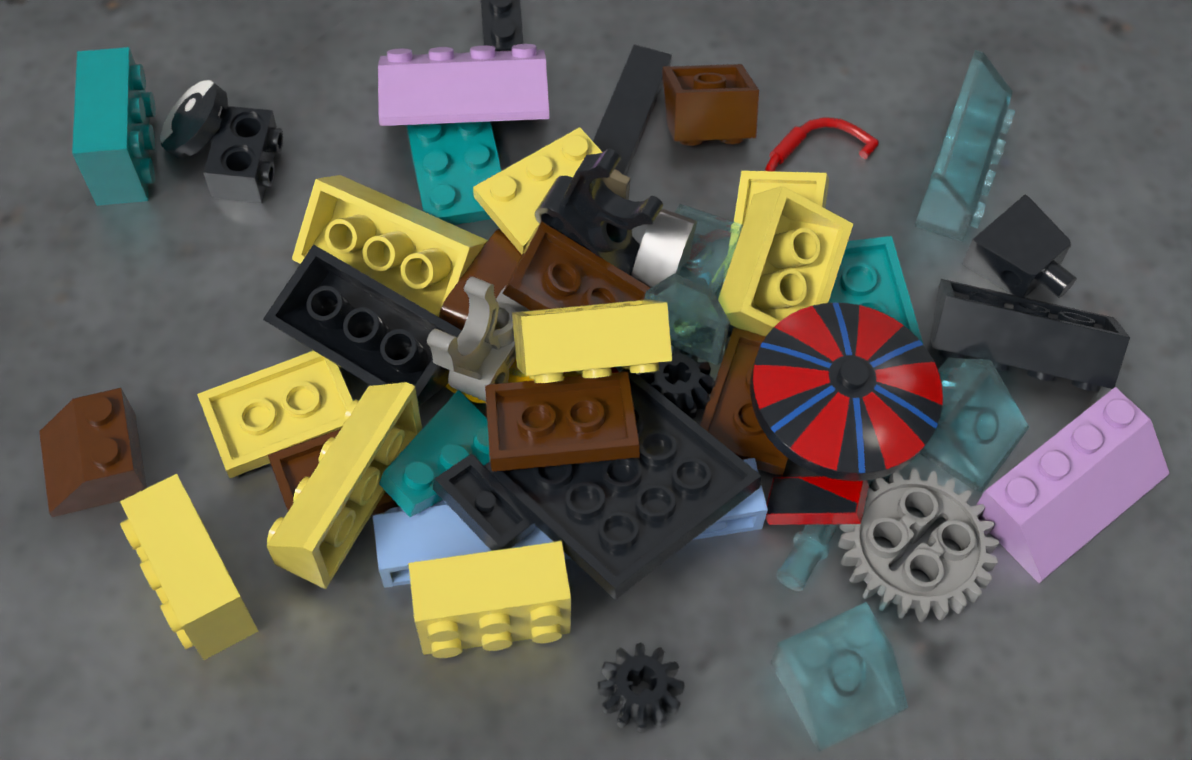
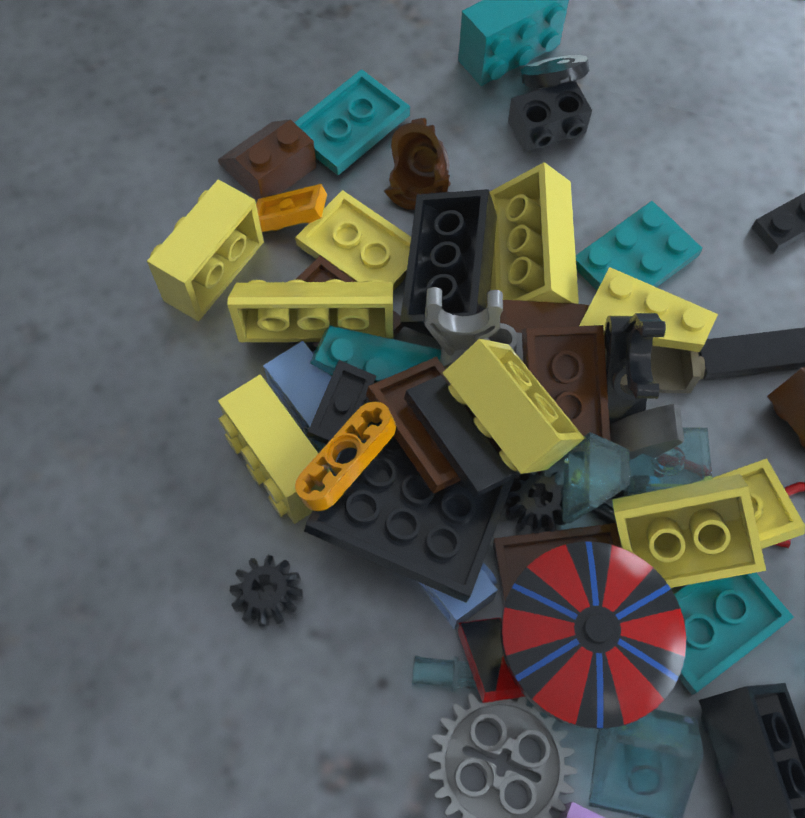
camera: 65 degrees right, 5 degrees up
lavender slope [378,44,549,126] -> none
clear light blue slope [770,602,908,752] -> none
none -> light orange plate [256,184,327,232]
none -> teal plate [294,69,410,175]
none -> light orange beam [295,402,396,511]
none -> reddish brown helmet [384,117,451,210]
none -> black tile [404,375,513,499]

